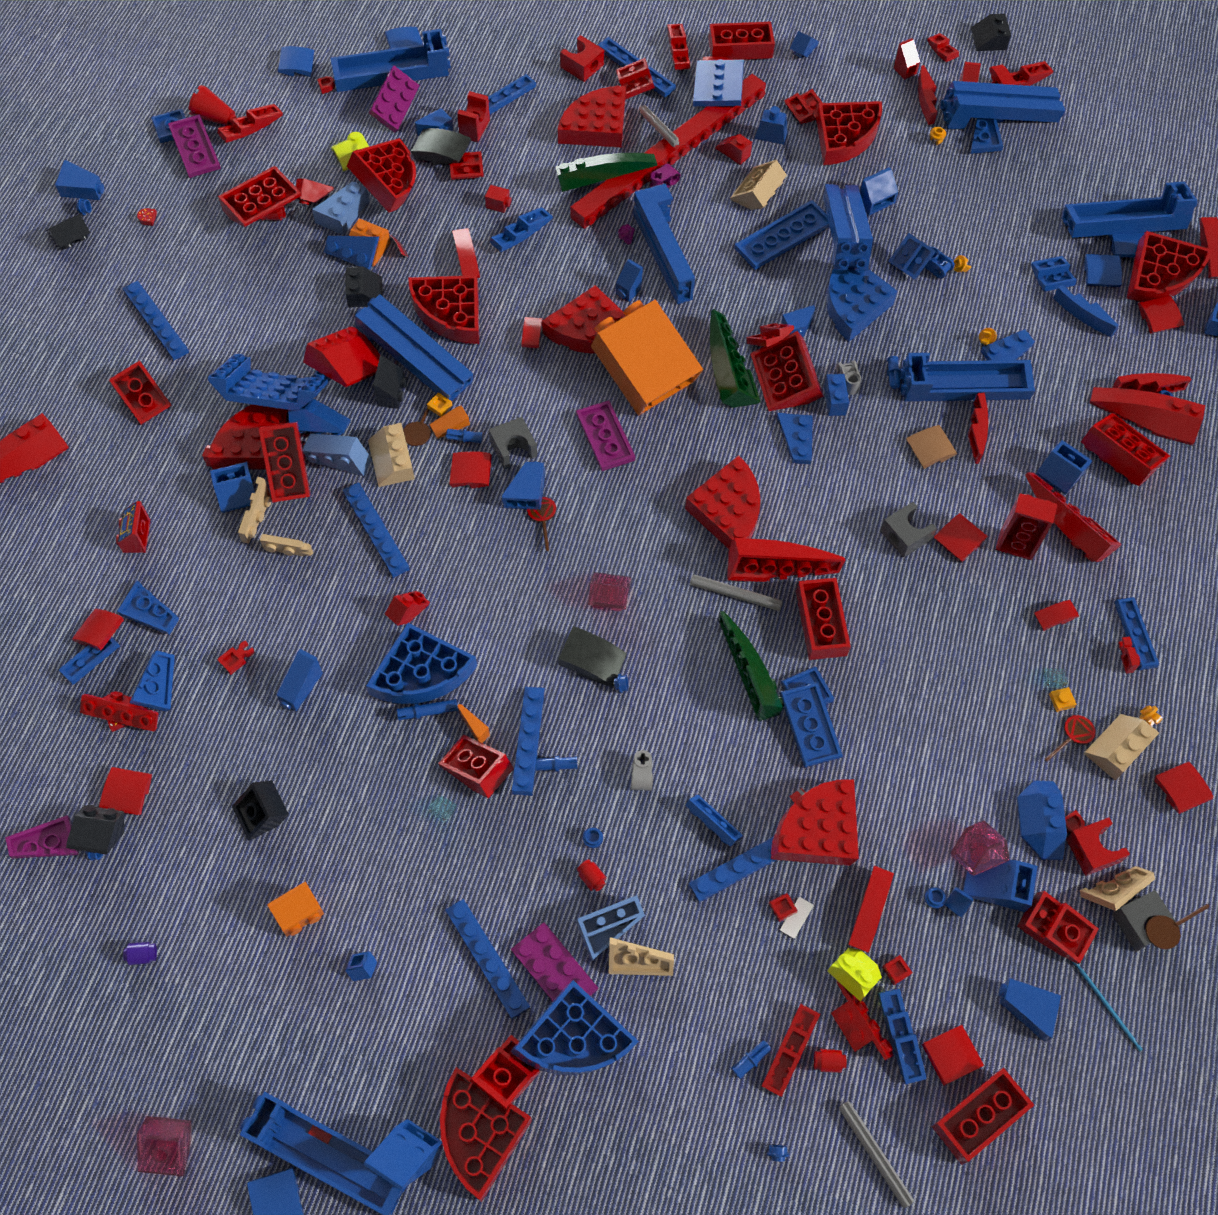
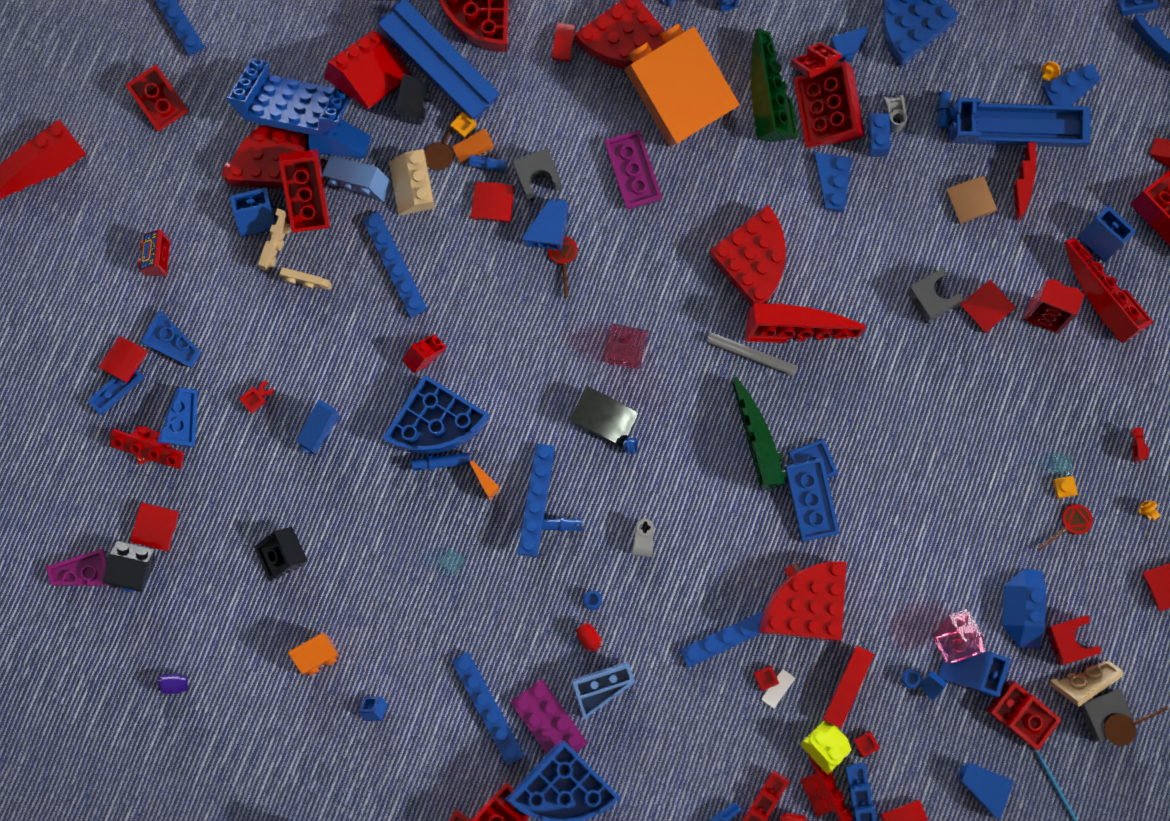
camera: 10 degrees right, 15 degrees up
red slope [438,735,514,799] -> none
tan wing [608,937,674,976] -> none
blue plate [685,795,743,847] -> none
red brick [796,578,851,660] -> none
red slope [1034,600,1079,631] -> none
red tile [1065,810,1085,834] -> none
tan slope [1083,714,1159,781] -> none
blue tile [1114,597,1160,670] -> none

